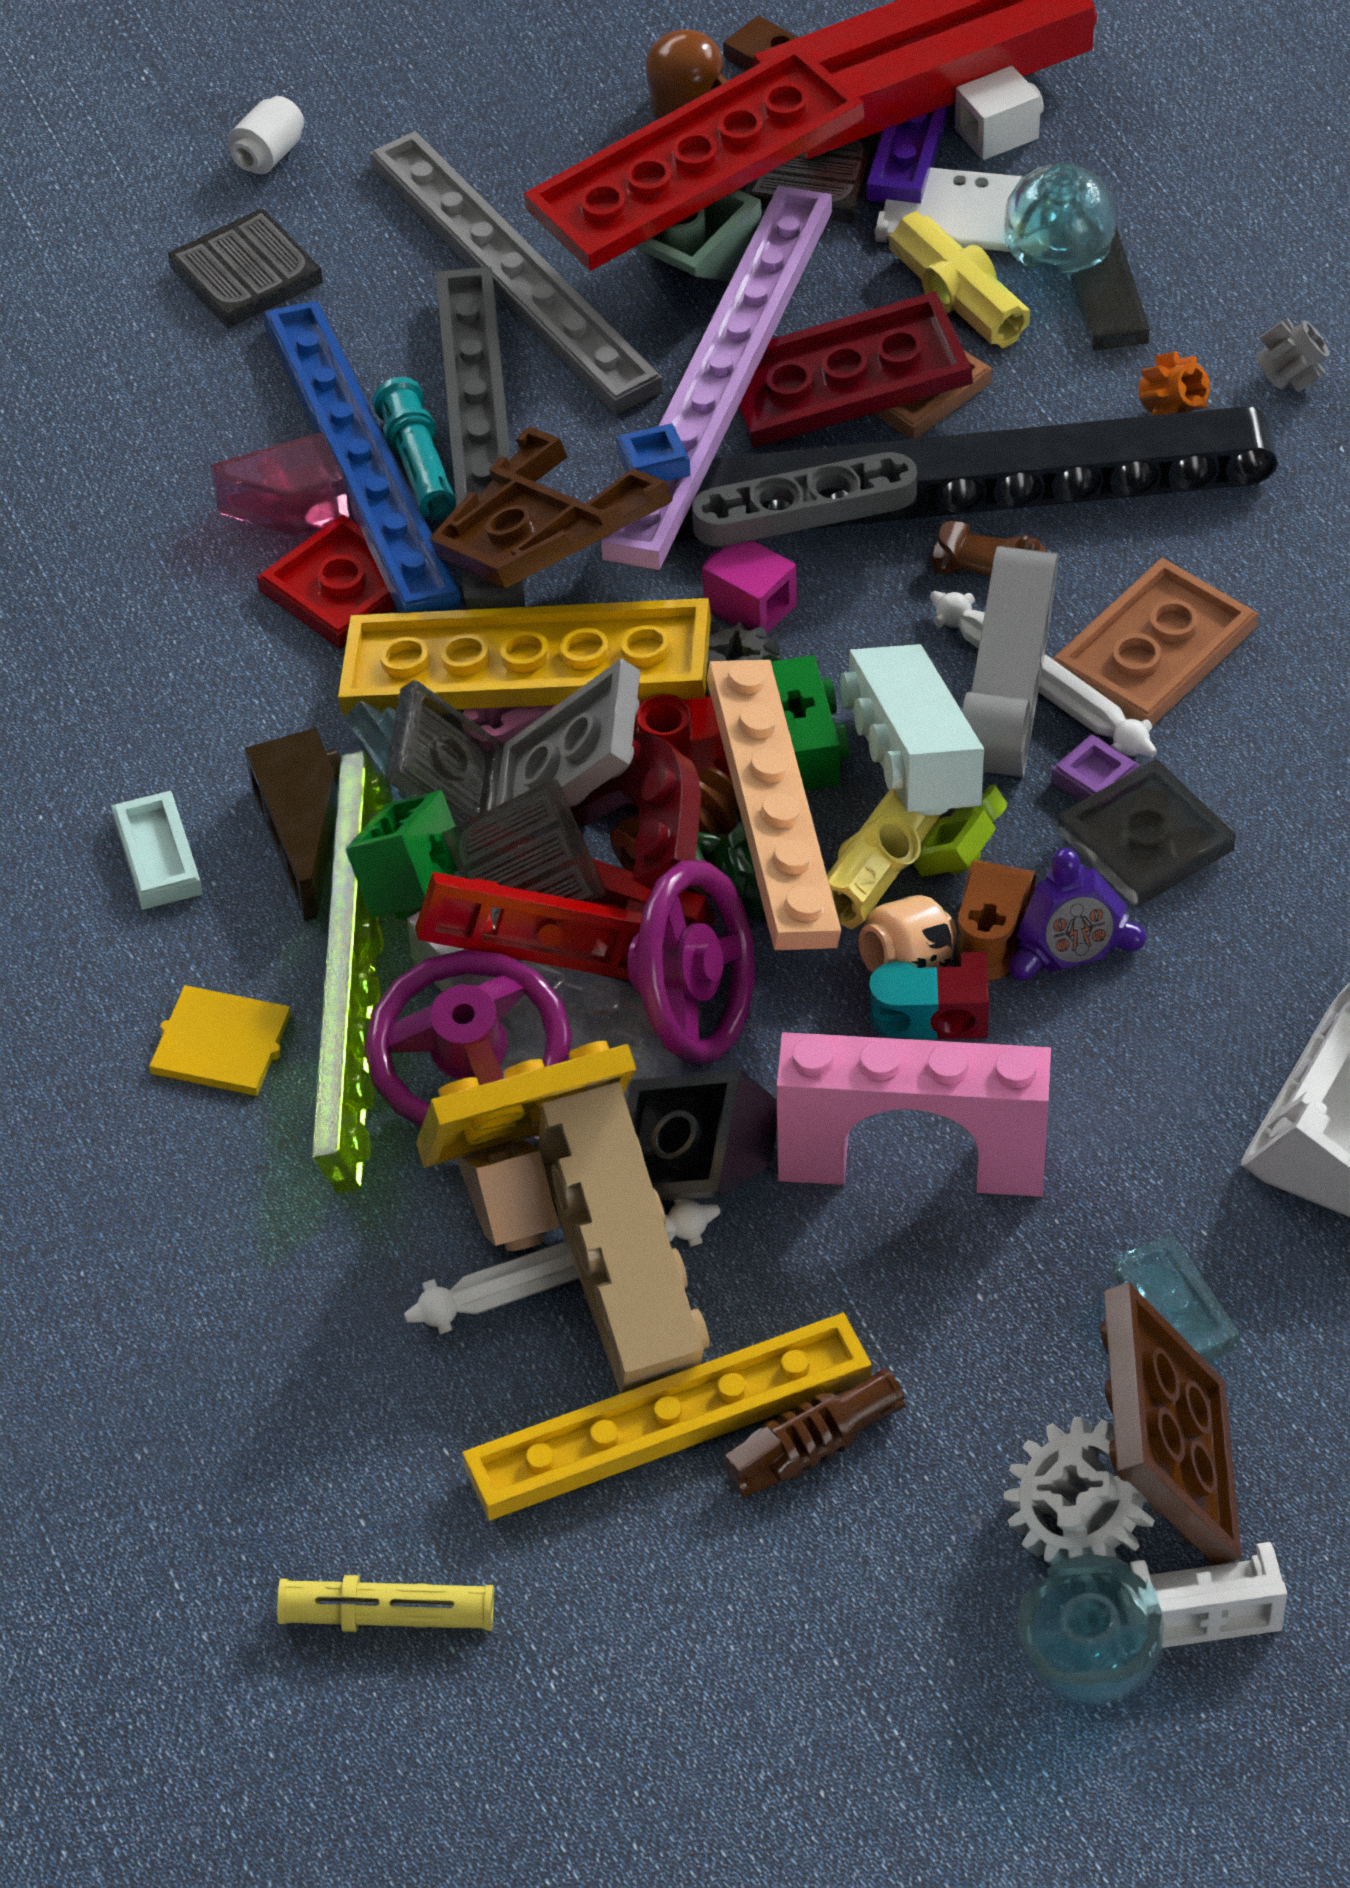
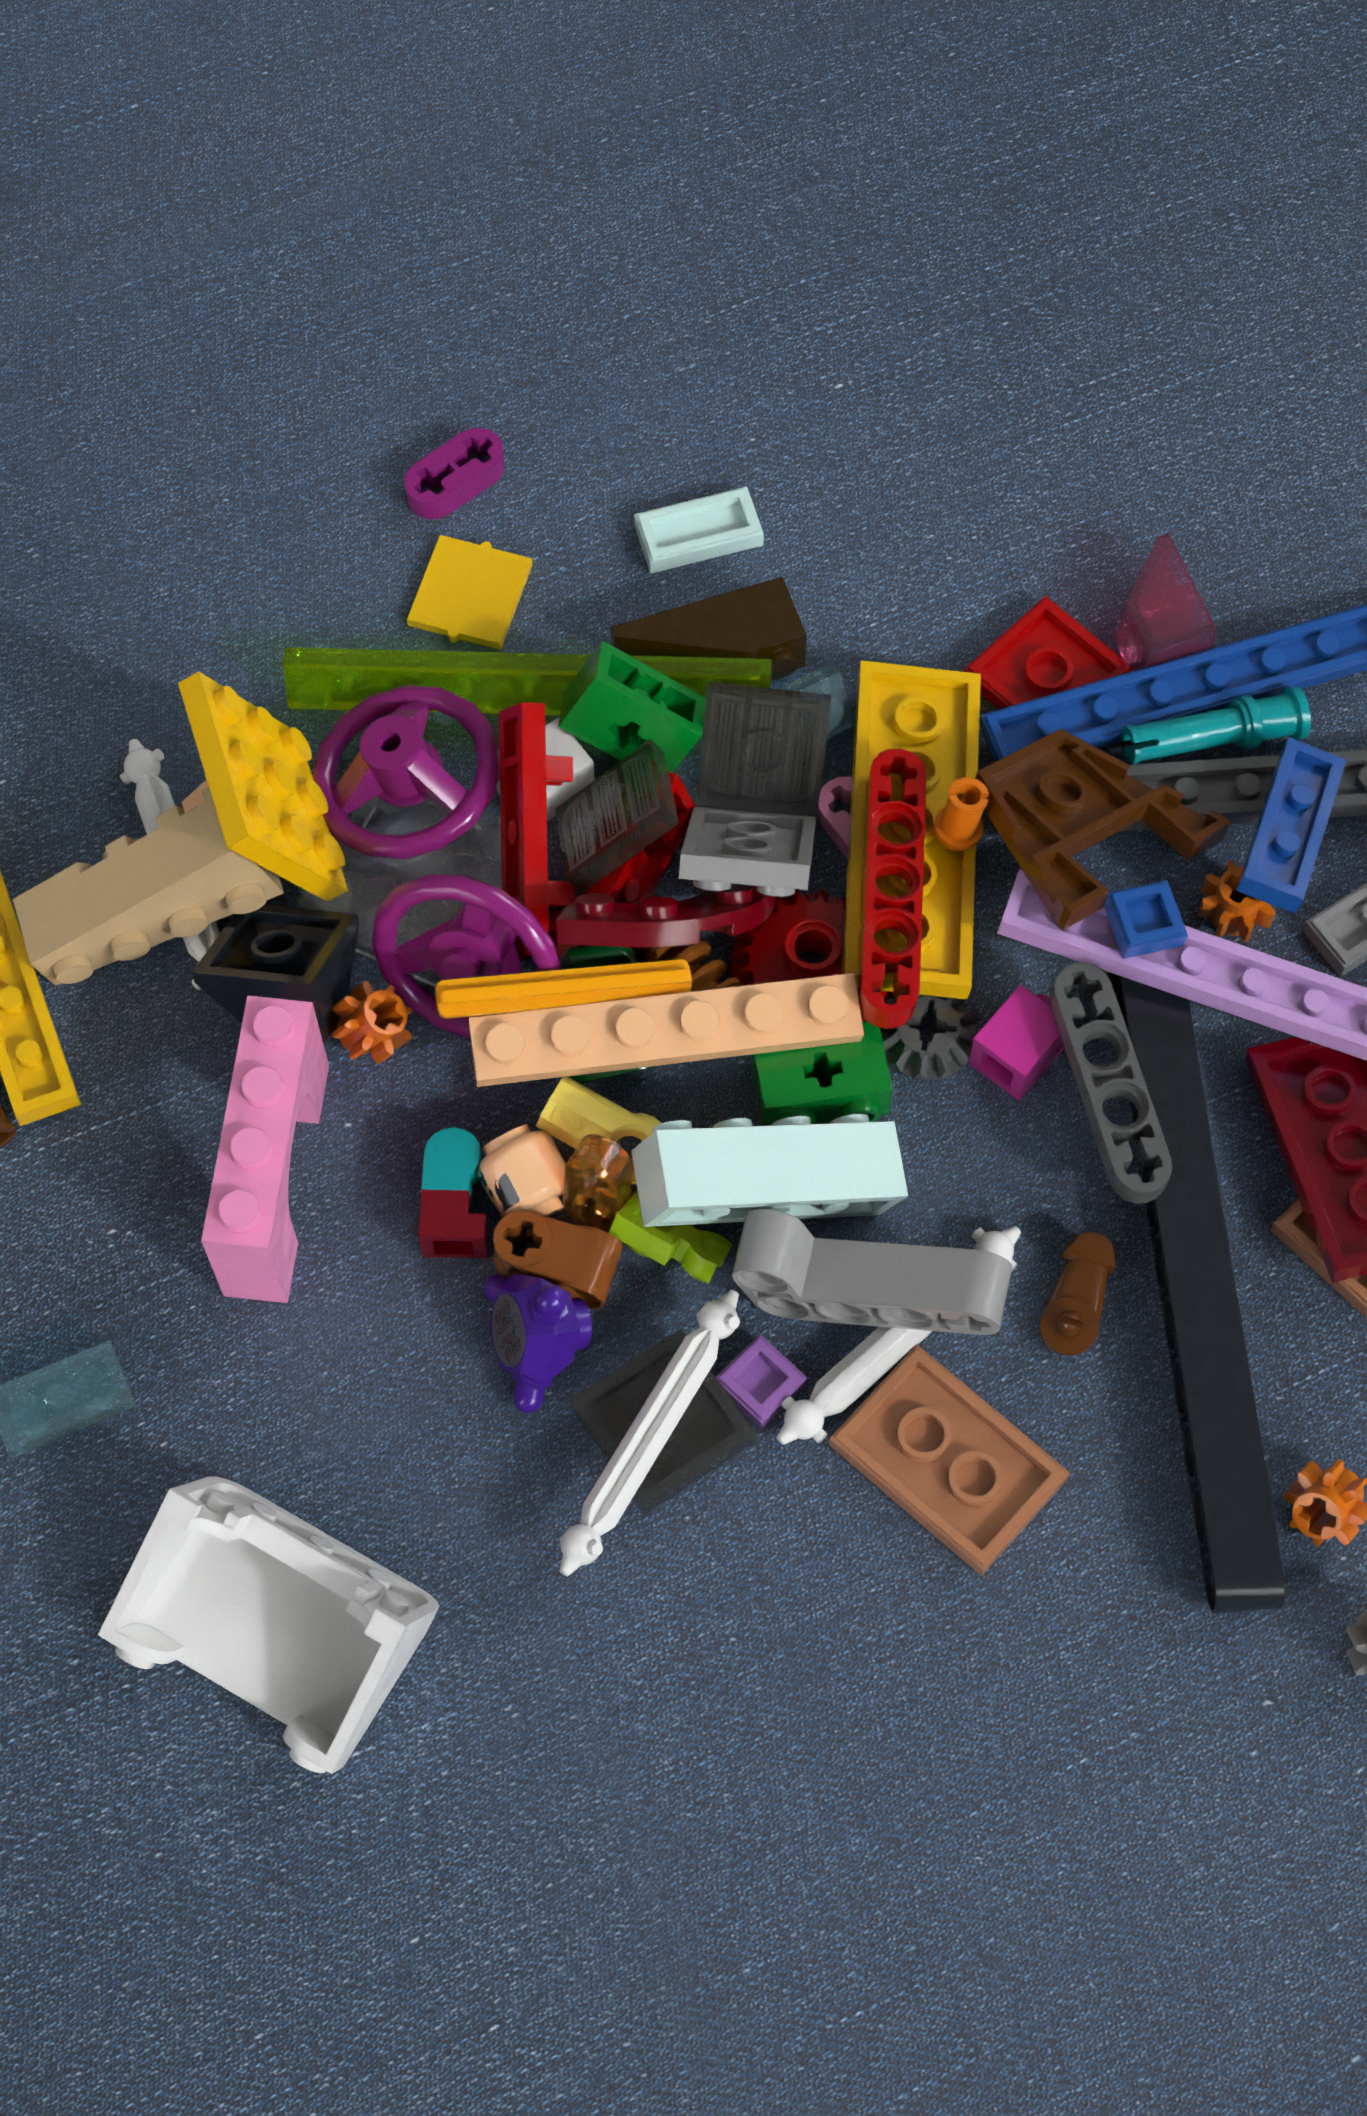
camera: 90 degrees right, 15 degrees up
none -> orange gear [331,981,413,1064]
none -> magenta beam [404,428,505,519]
none -> light orange axle [435,959,692,1019]
none -> white wheel [559,1290,740,1577]
none -> clear orange beam [563,1134,633,1232]
none -> red beam [858,748,927,1029]
none -> orange pin [933,777,989,851]
none -> orange gear [1198,860,1275,942]
none -> blue plate [1236,737,1347,914]

